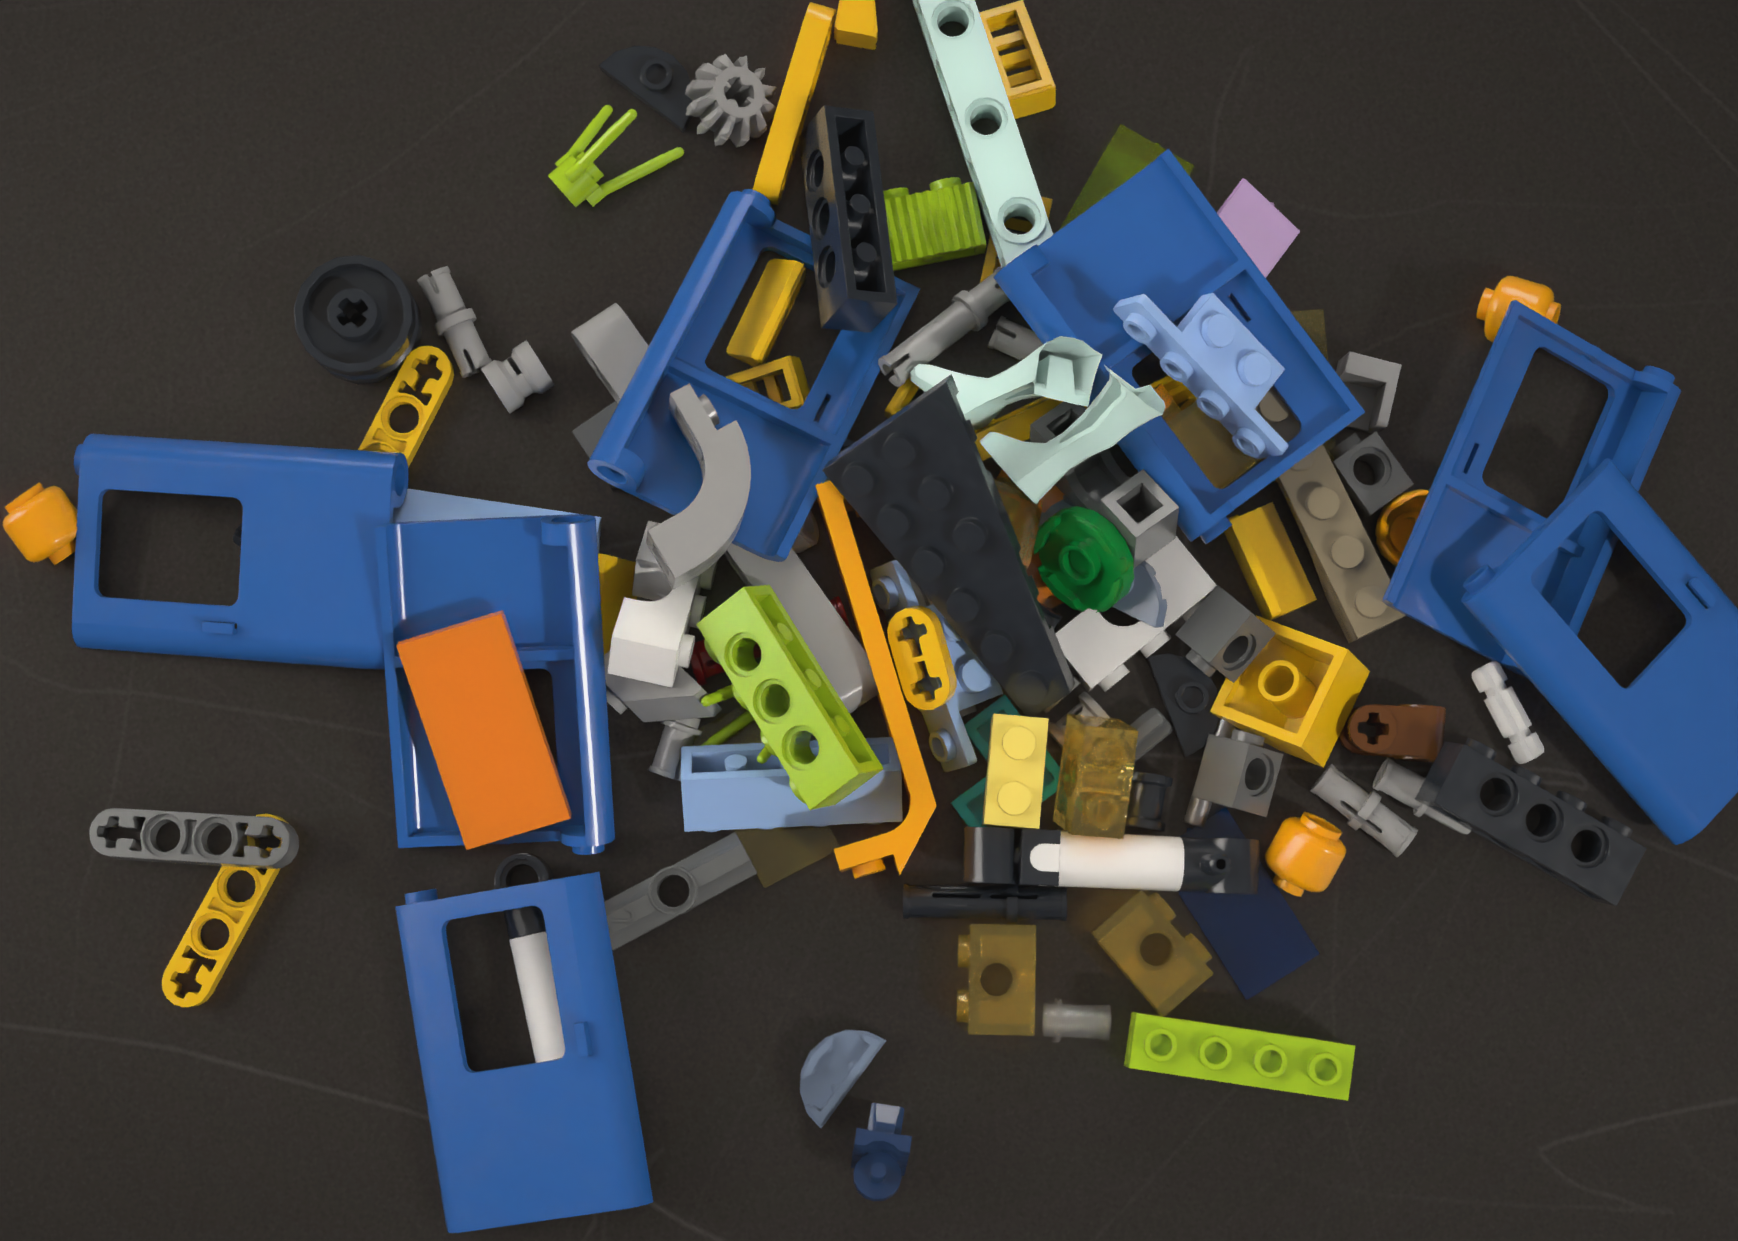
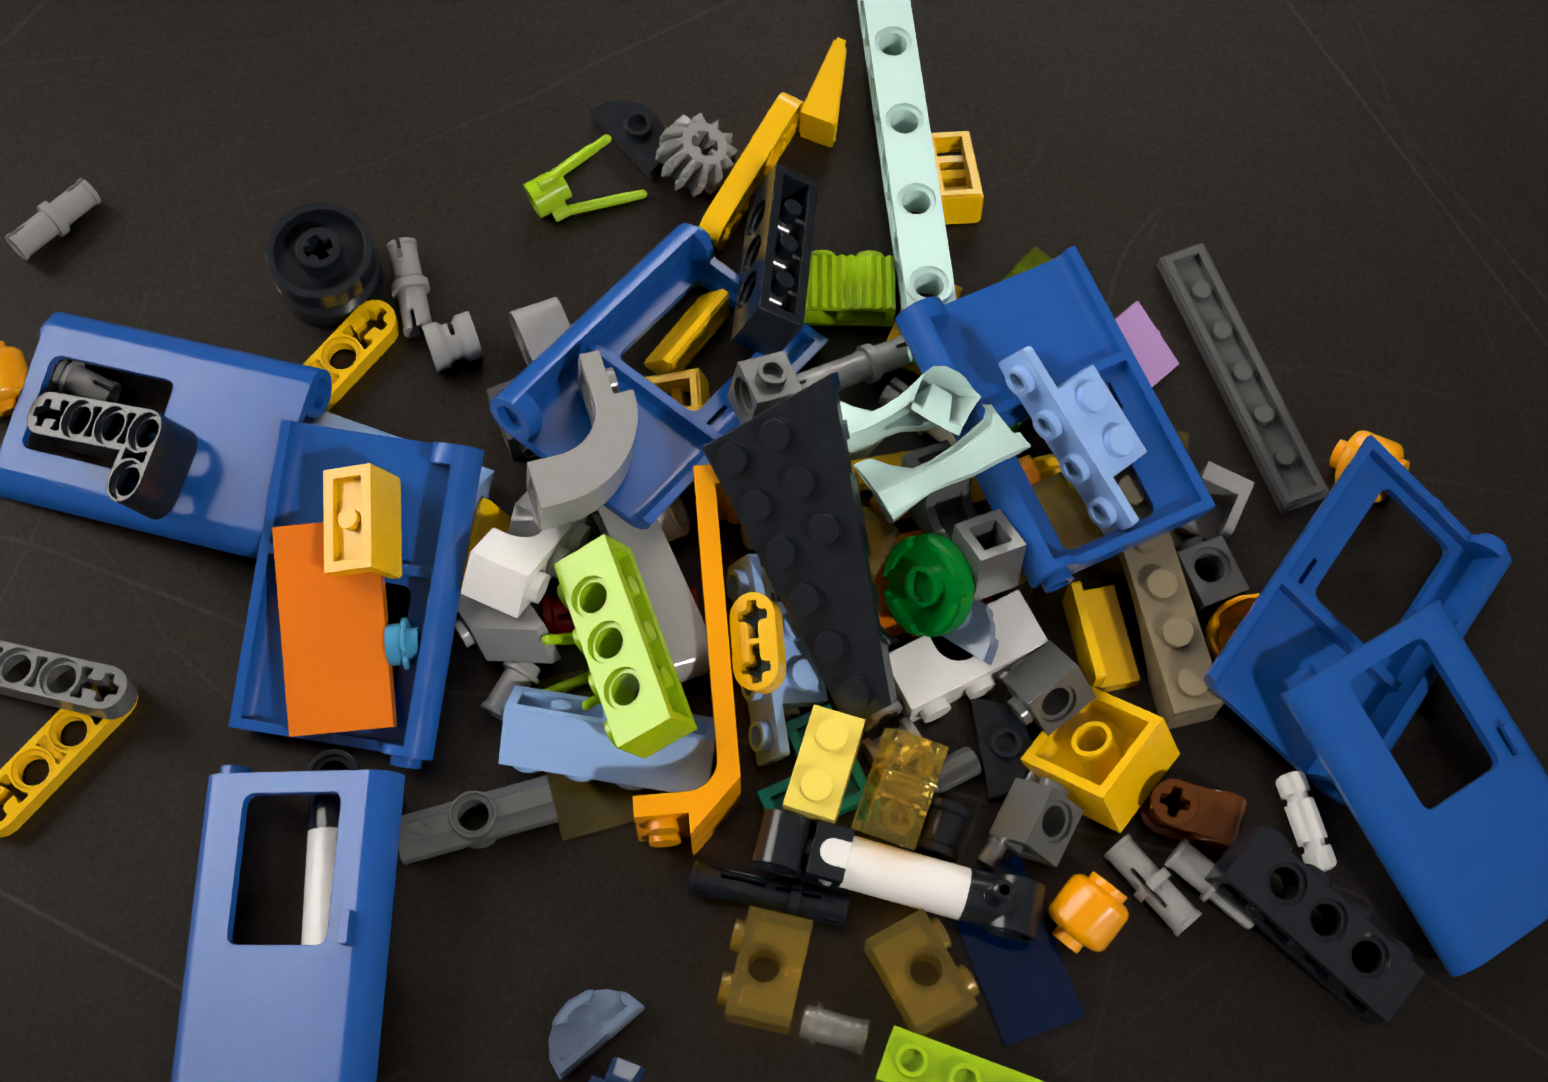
camera: 10 degrees right, 15 degrees down
none -> light grey pin [5,178,101,261]
none -> black beam [27,392,198,520]
none -> light grey pin [52,359,122,403]
none -> yellow panel [323,463,402,579]
none -> dark azure plate [384,618,422,670]
none -> dark grey brick [727,351,803,425]
none -> dark grey tile [1157,243,1329,514]

